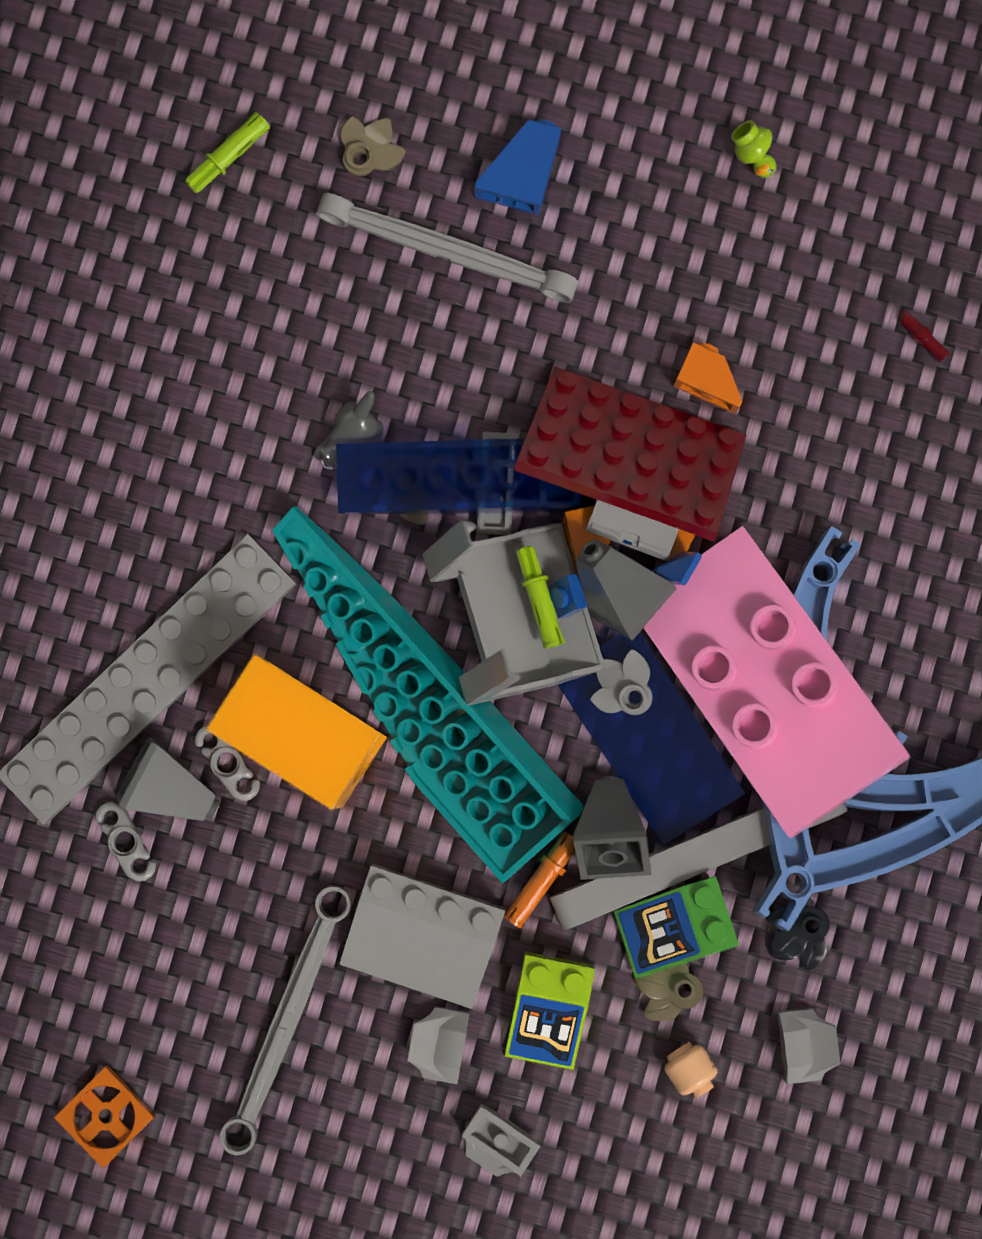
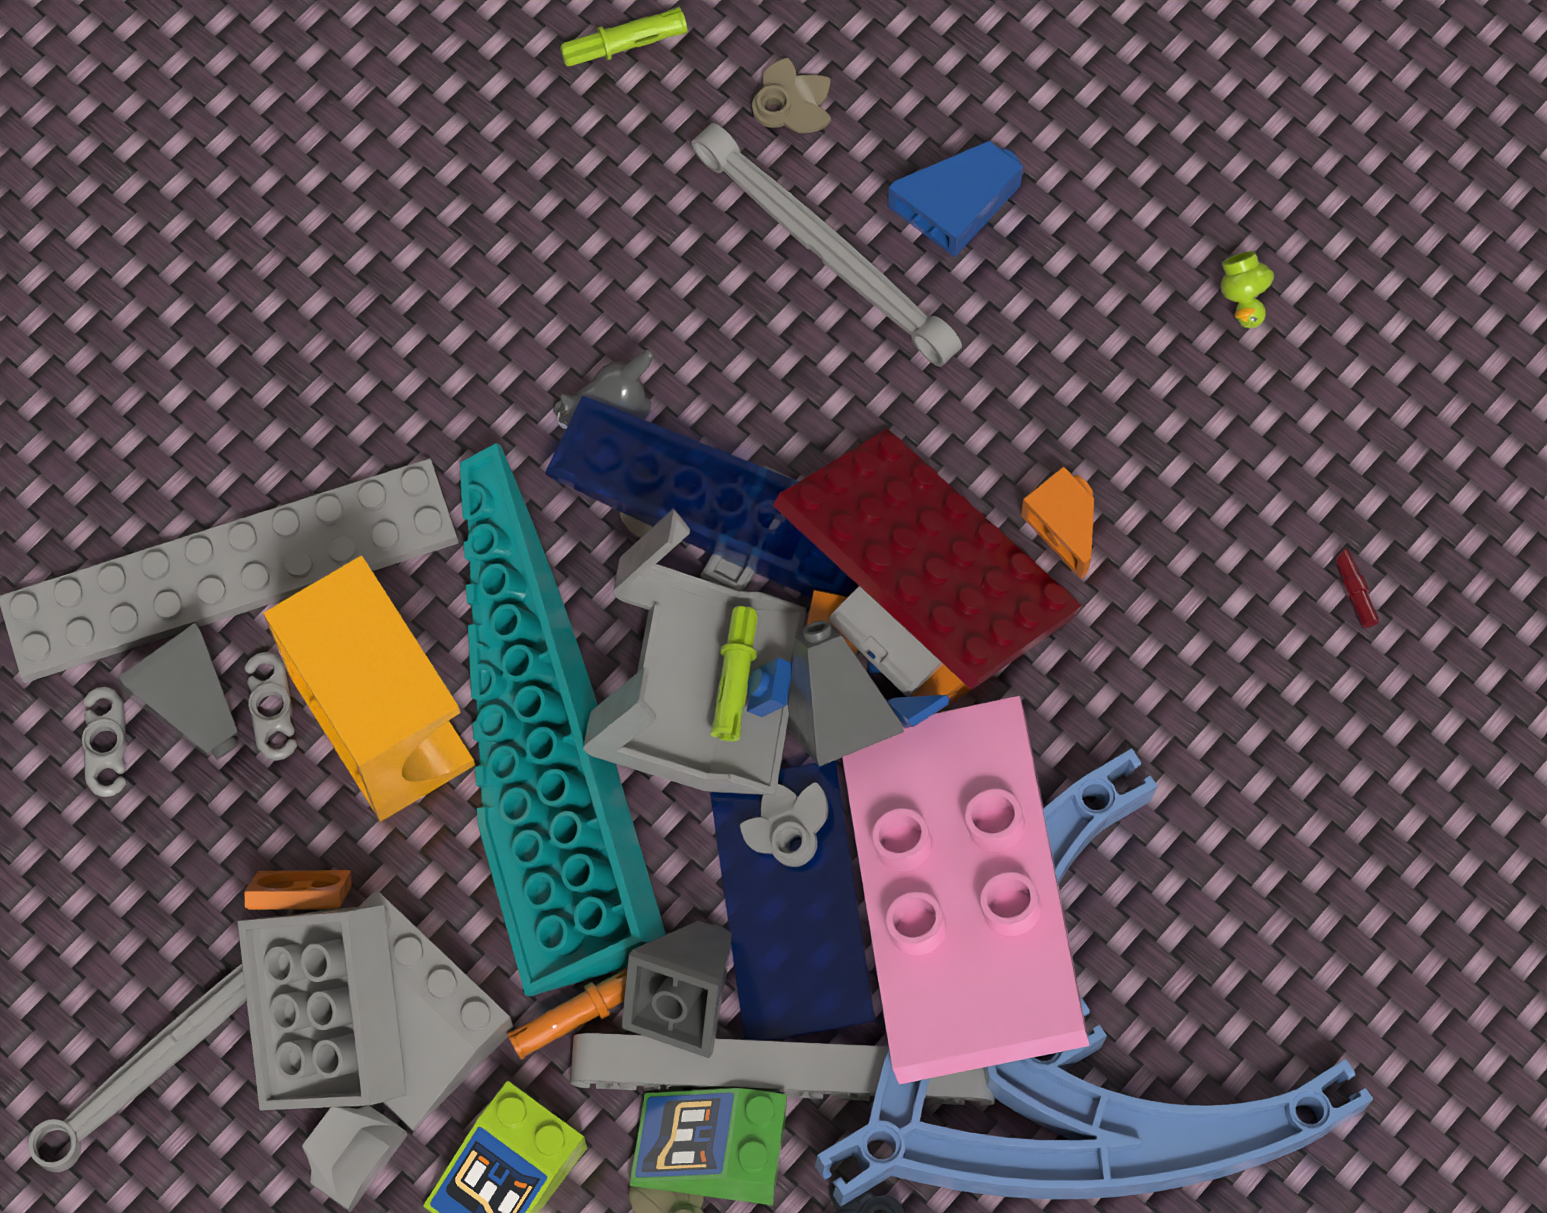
camera: 30 degrees right, 15 degrees down
none -> light grey slope [237,905,407,1110]
none -> orange piece [244,870,352,910]

